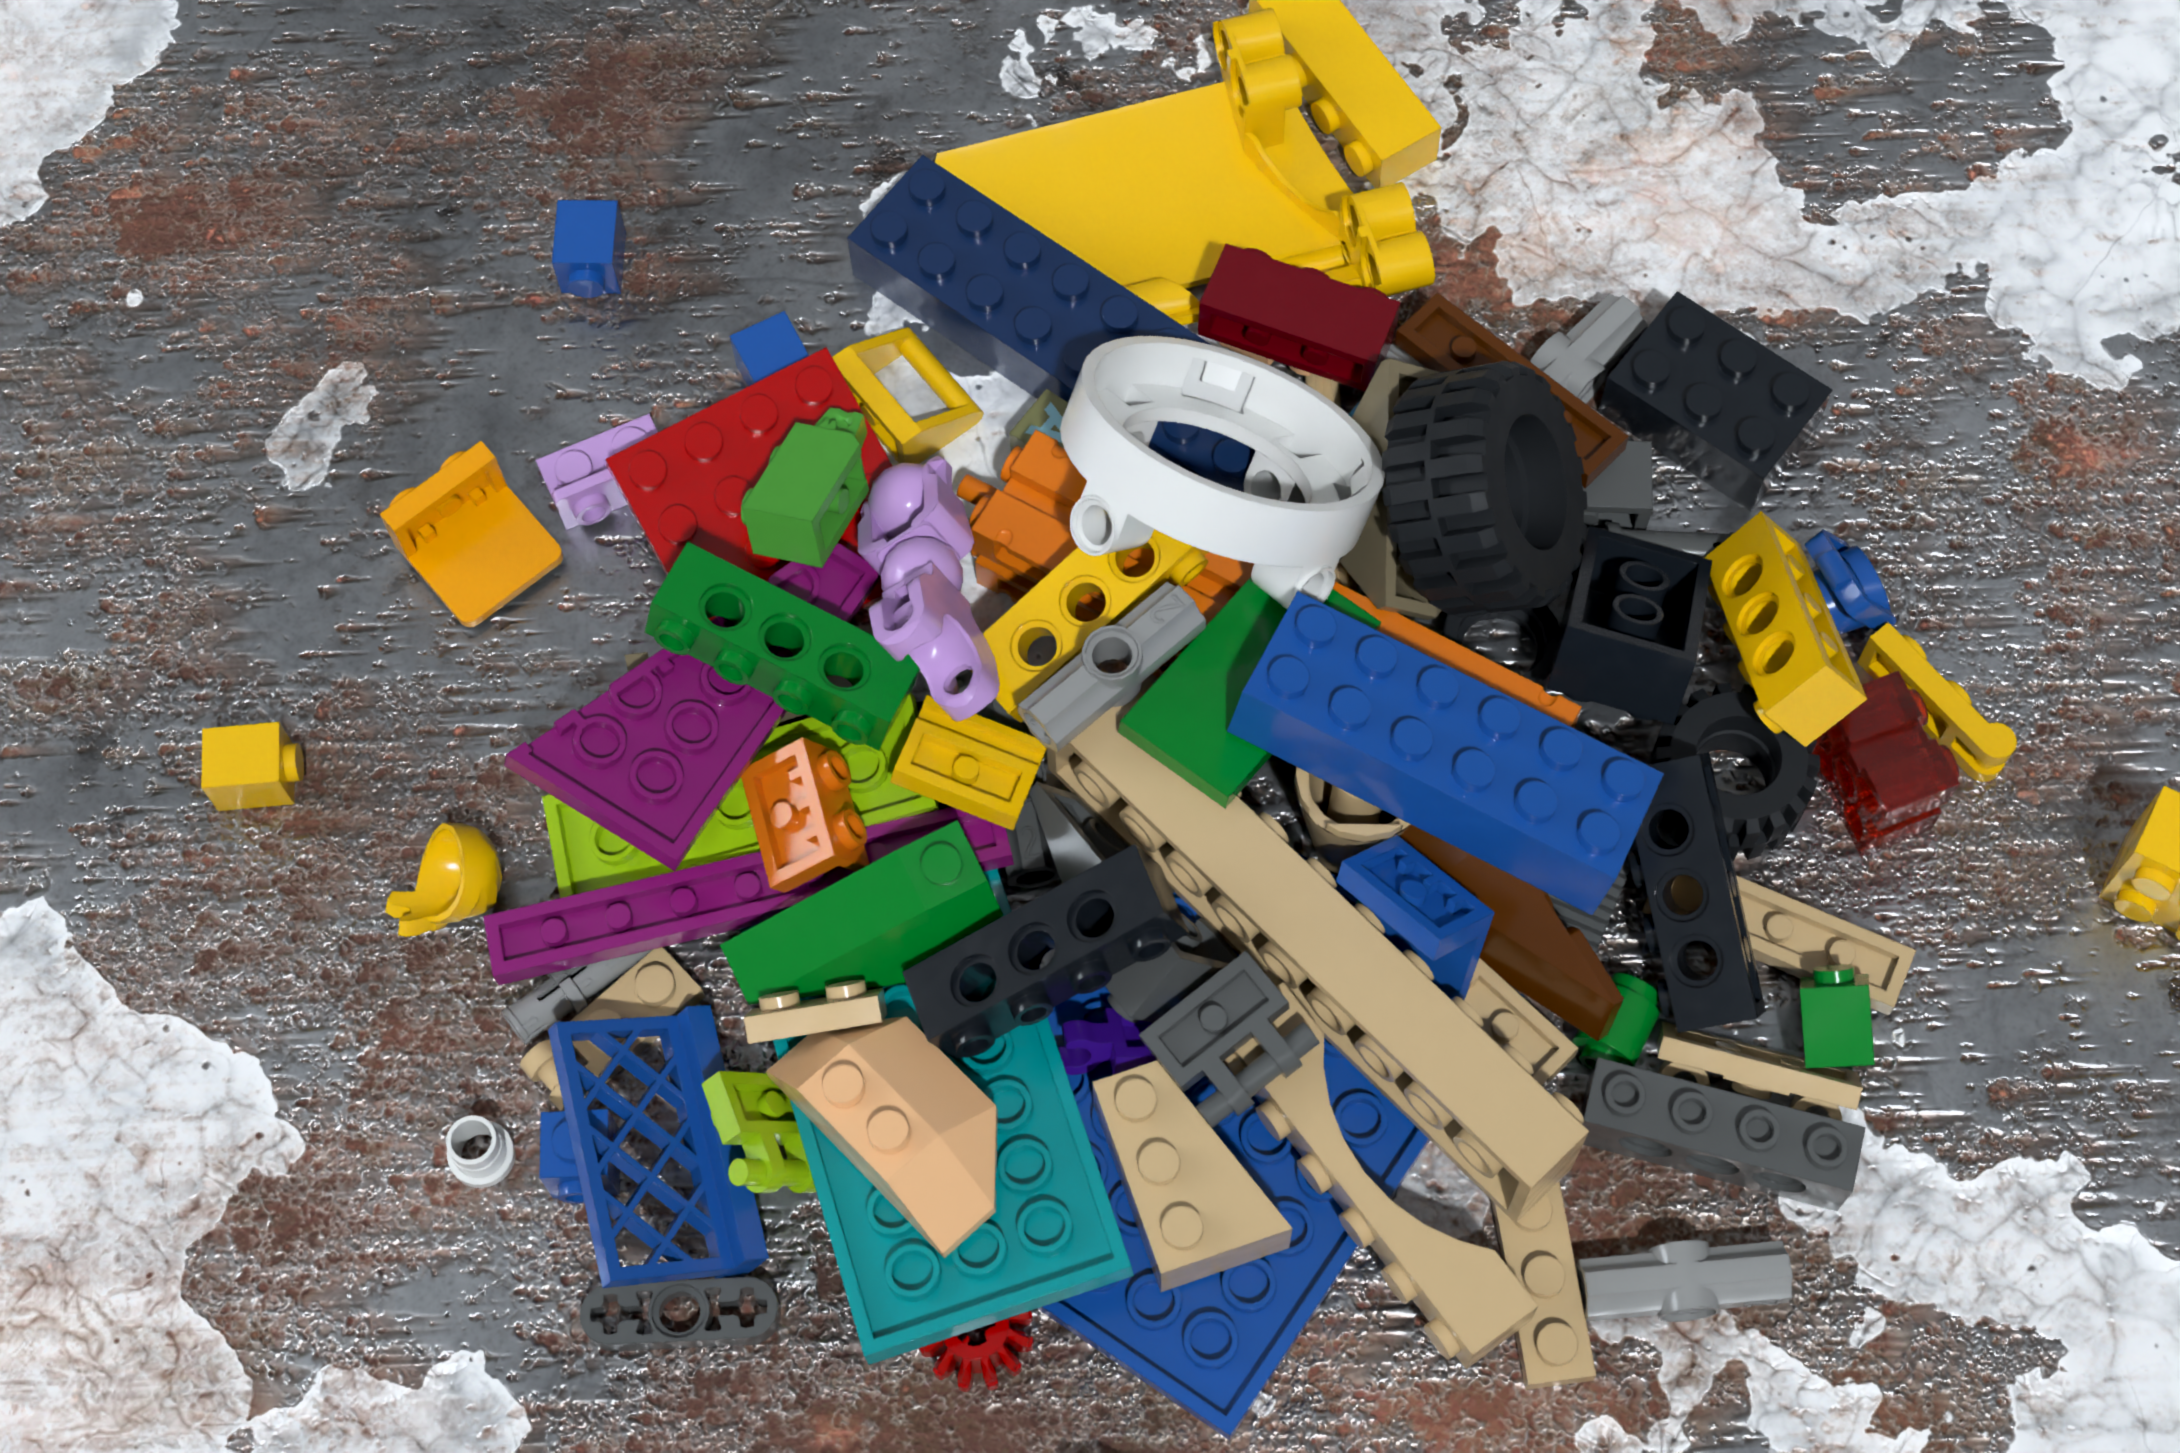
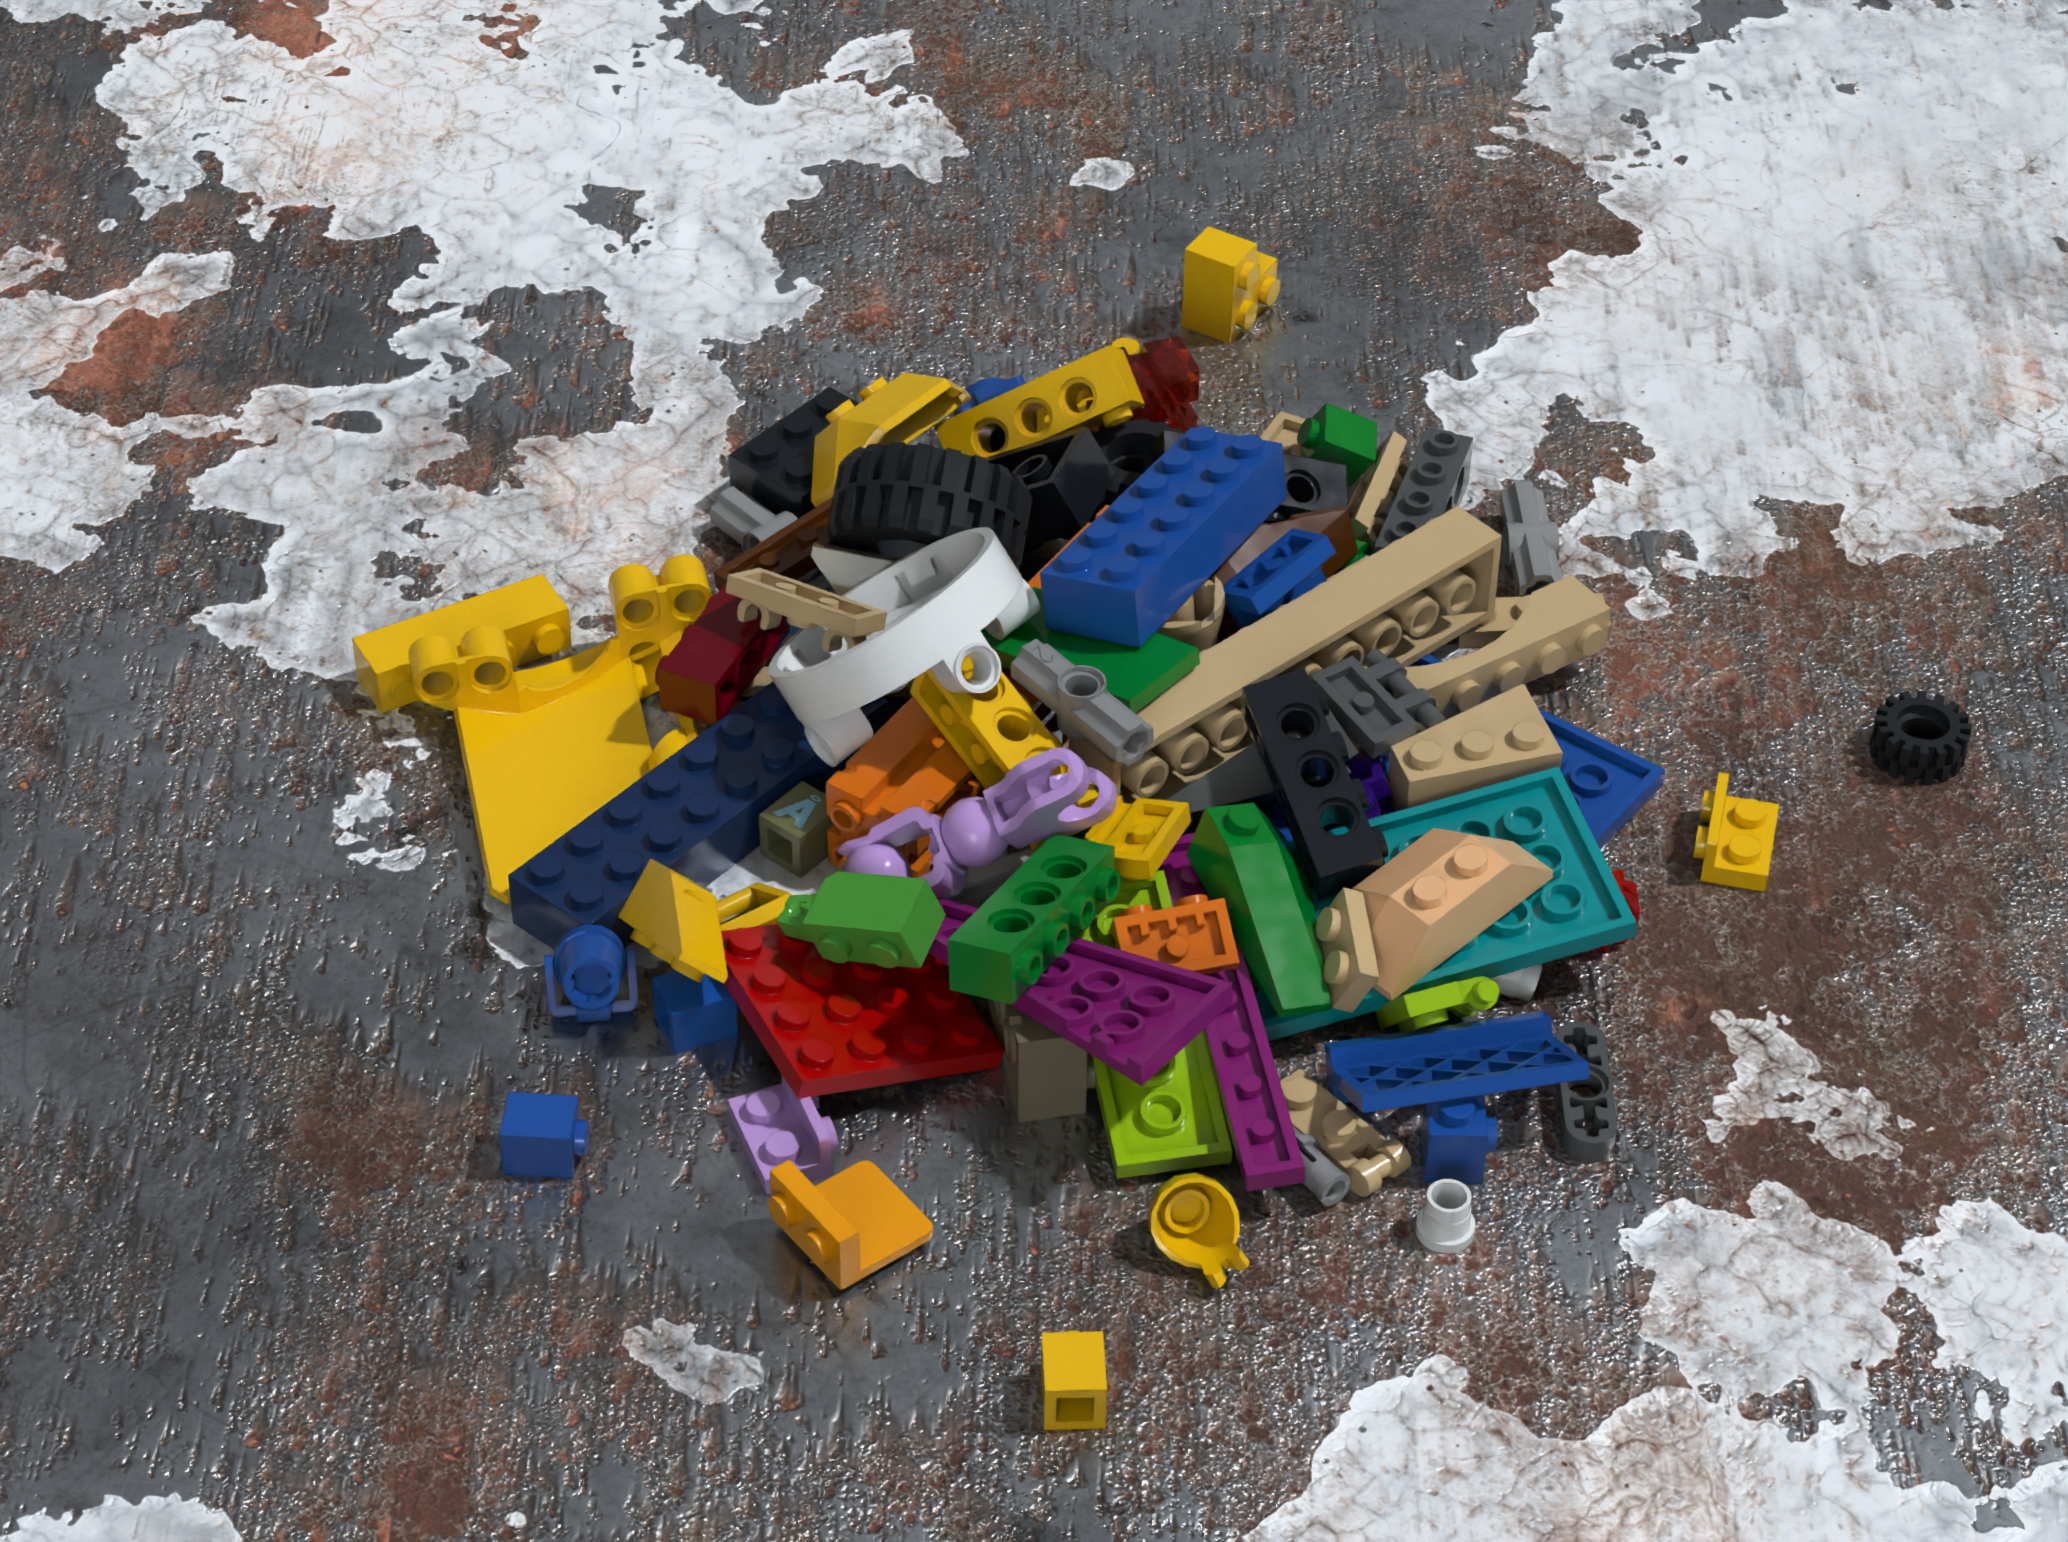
camera: 90 degrees left, 25 degrees down
none -> blue piece [544,924,639,1023]
none -> yellow slope [618,859,728,984]
none -> tan plate [725,568,887,652]
none -> yellow wedge [811,372,971,507]

